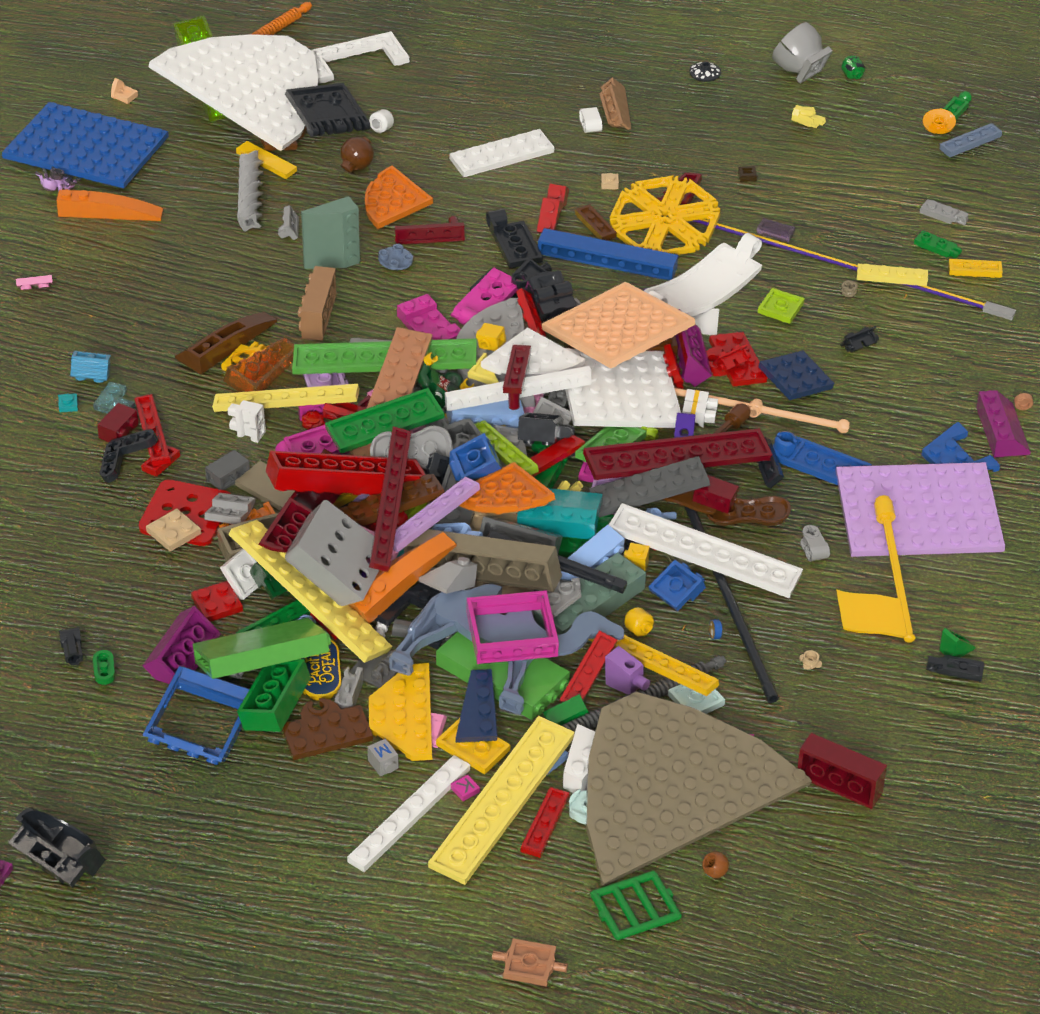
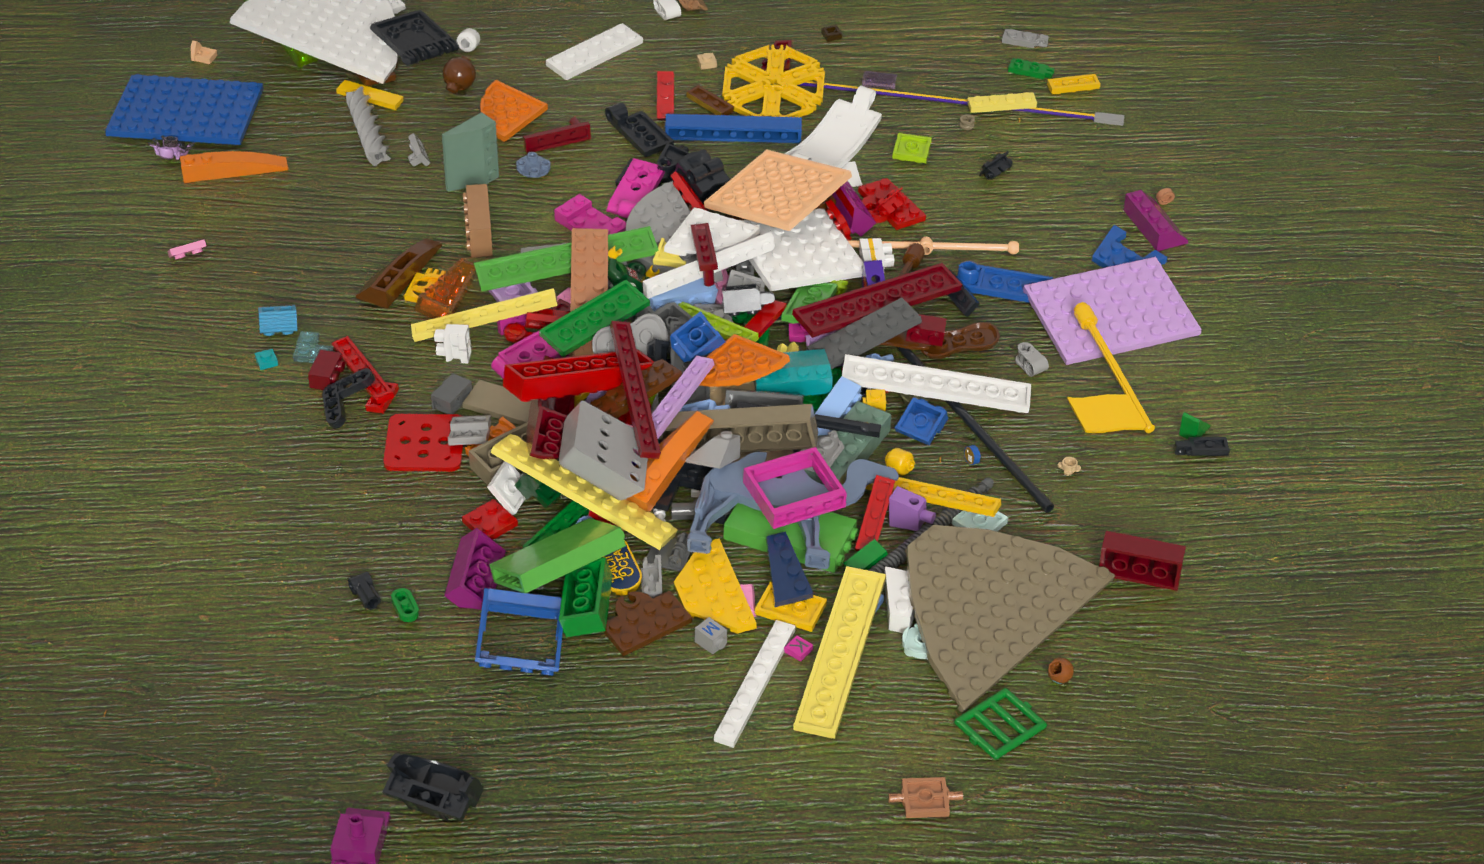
camera: 15 degrees left, 0 degrees up
tan plate [146,509,201,552] -> none
yellow brick [476,323,506,351] -> none
red tile [520,787,570,858] -> none
dark blue plate [758,350,834,400] -> none

